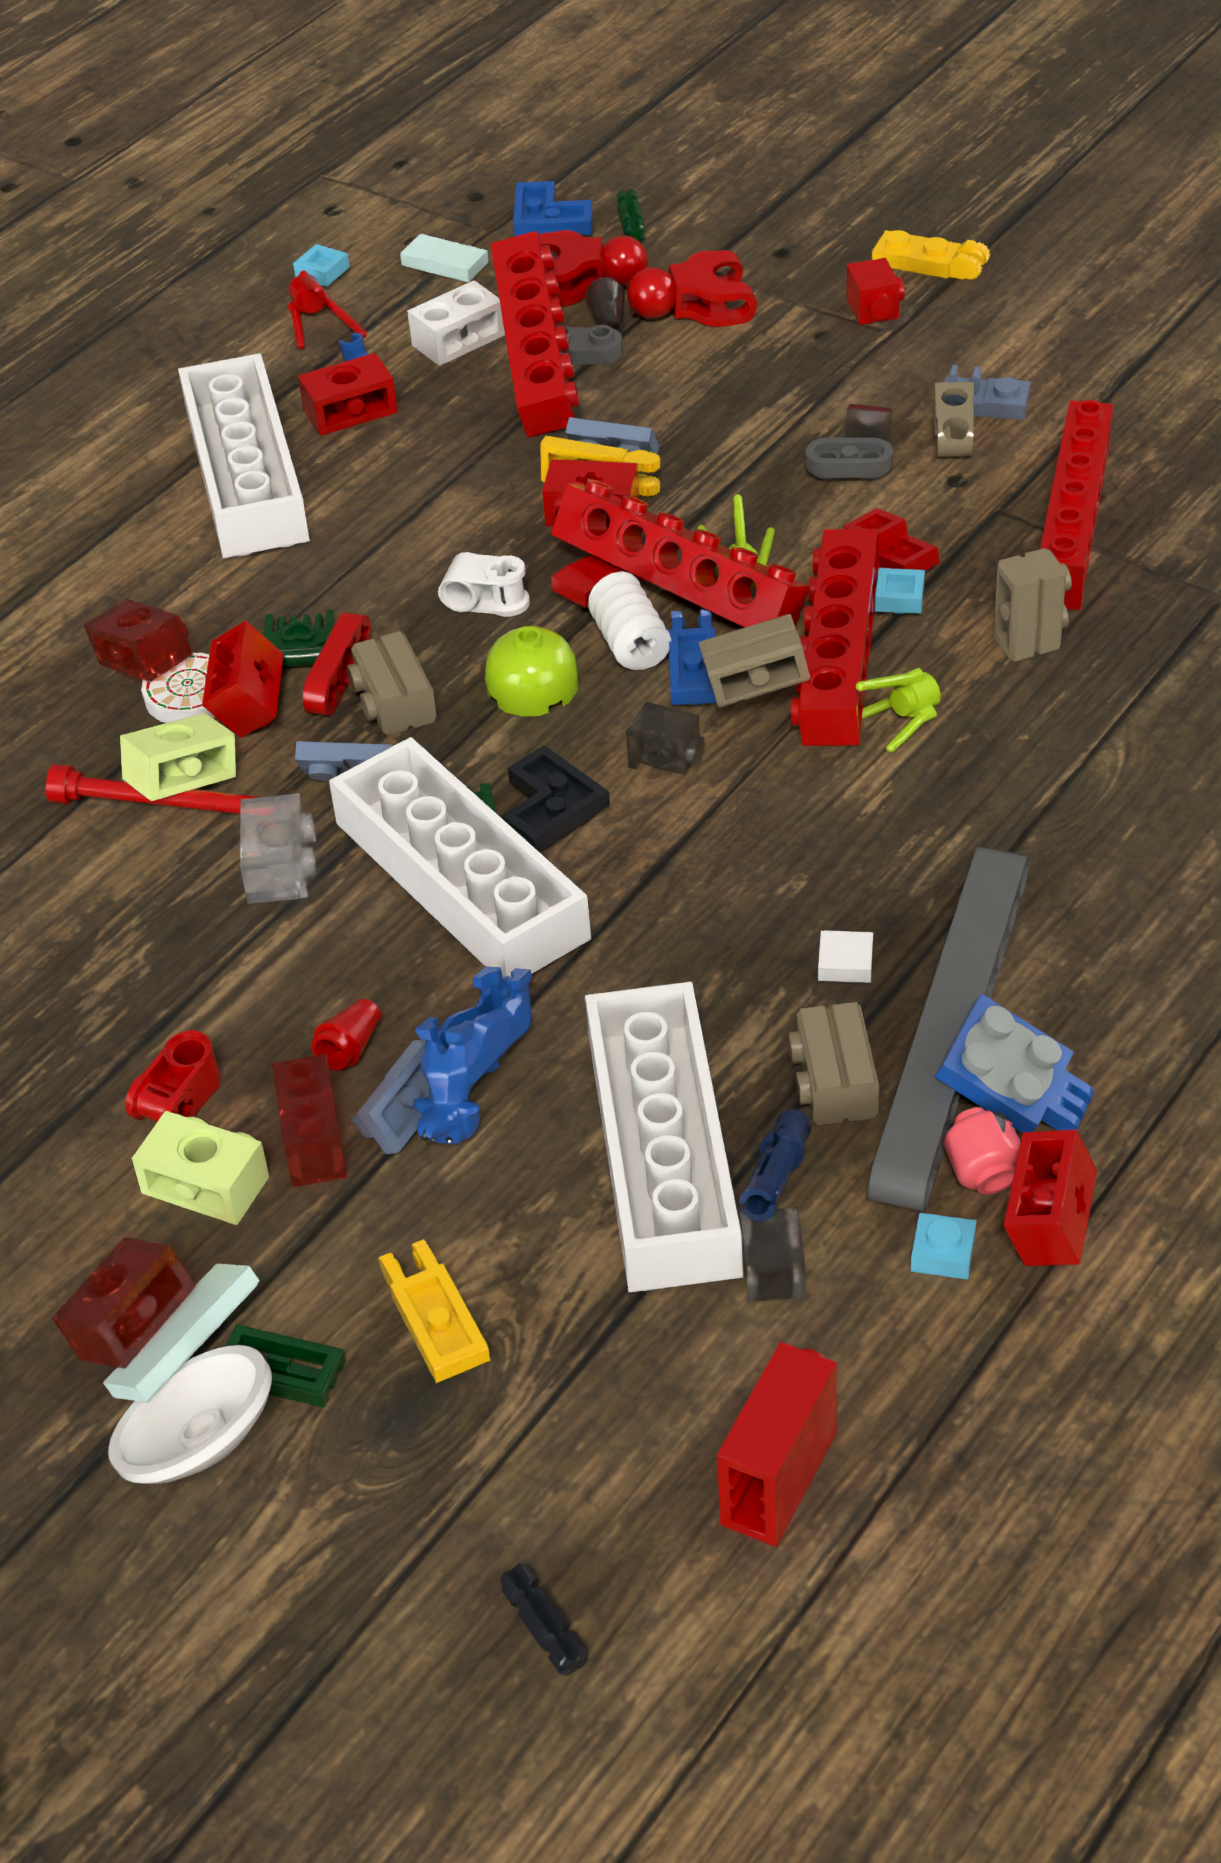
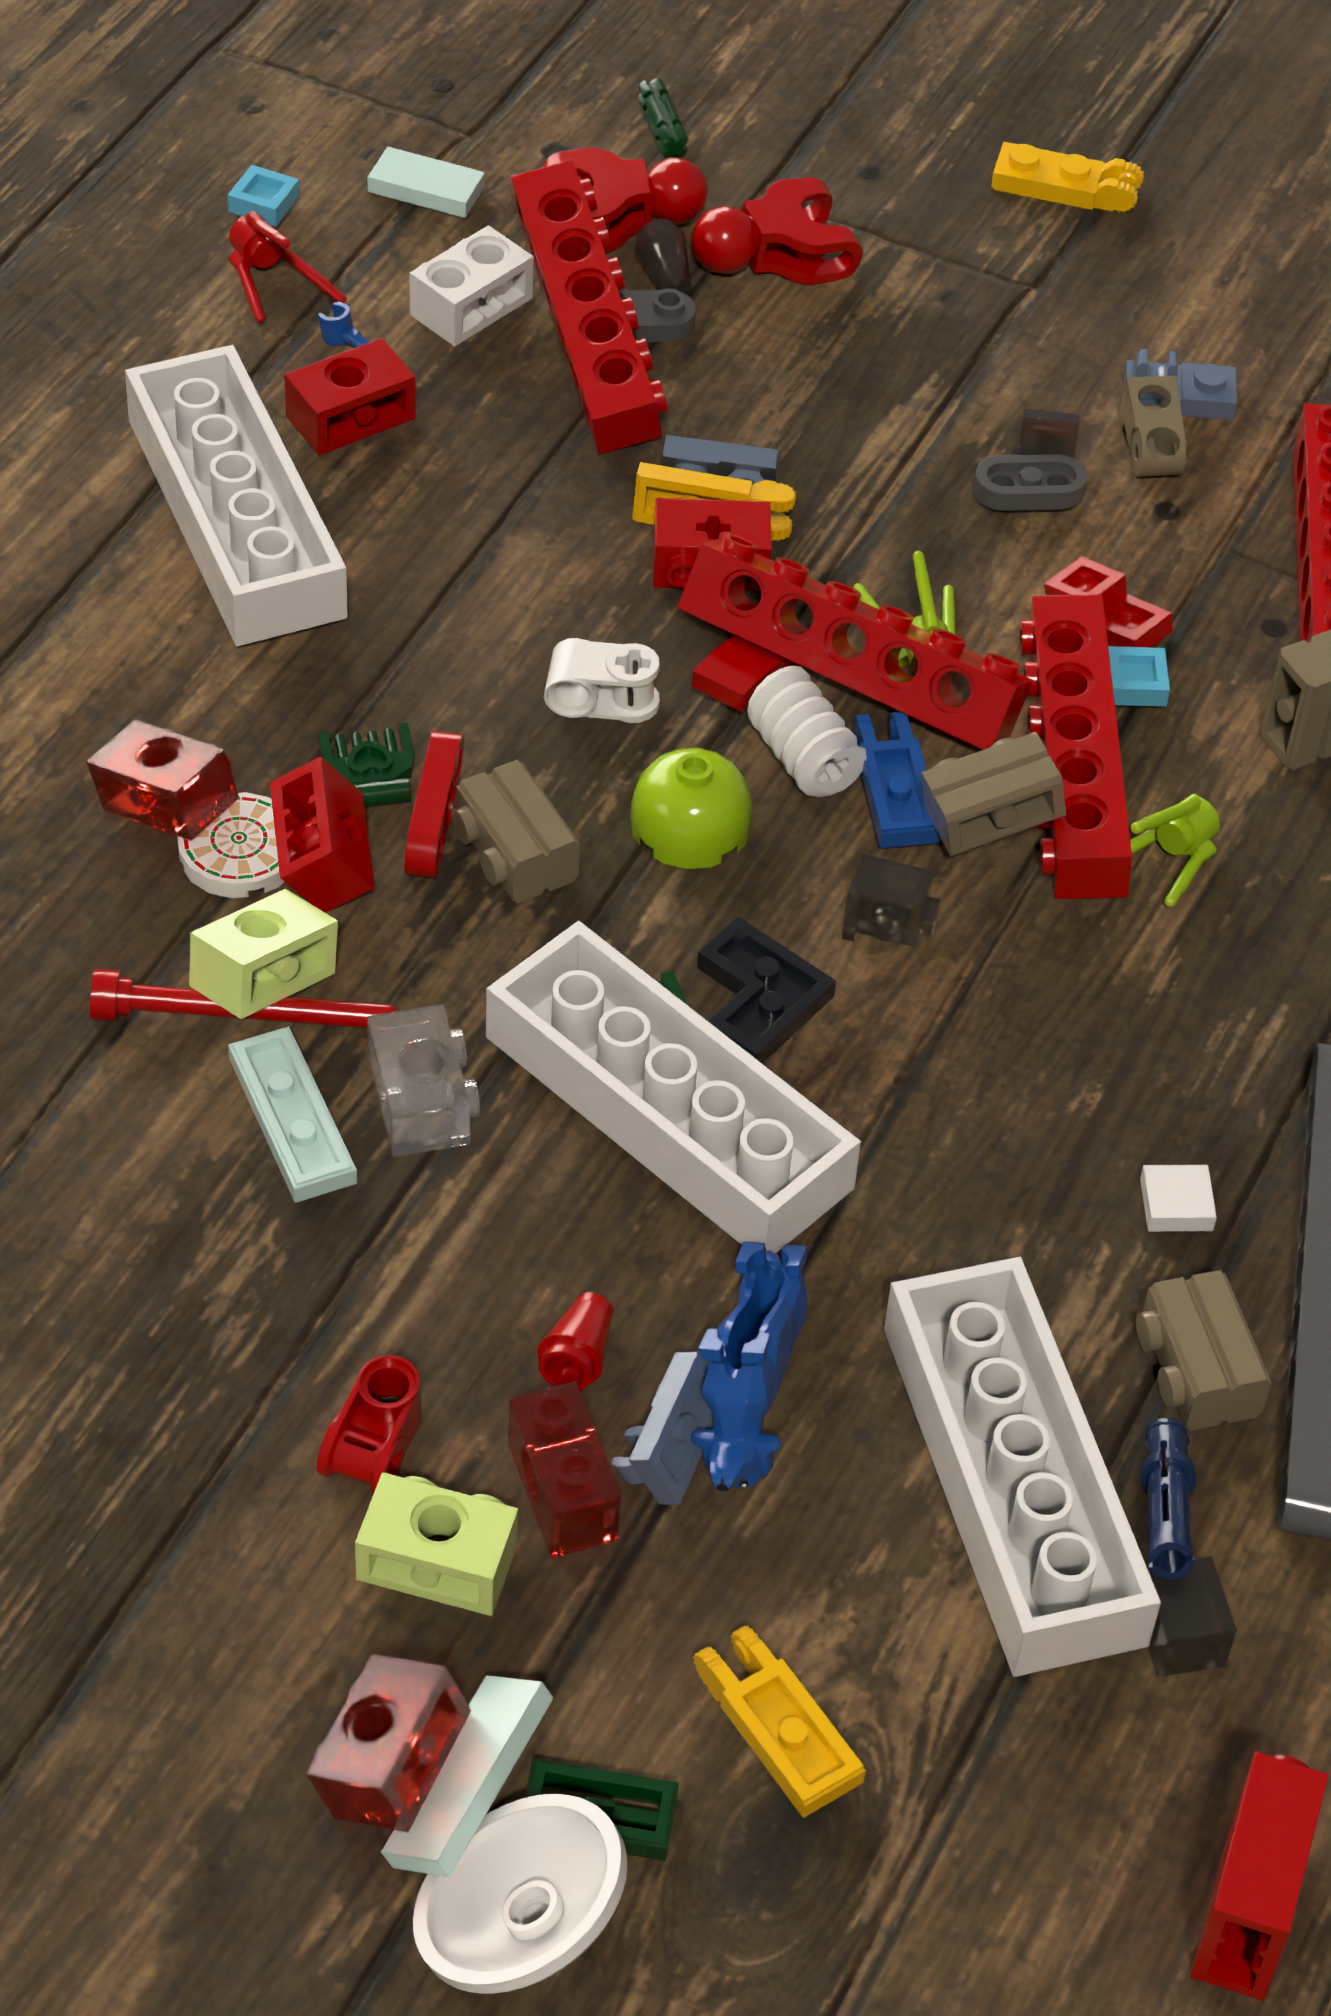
camera: 15 degrees left, 5 degrees up
sand blue plate [295,741,393,781] -> none
blue plate [513,181,593,237] -> none
red brick [846,257,905,325] -> none
none -> light aqua tile [228,1026,357,1203]

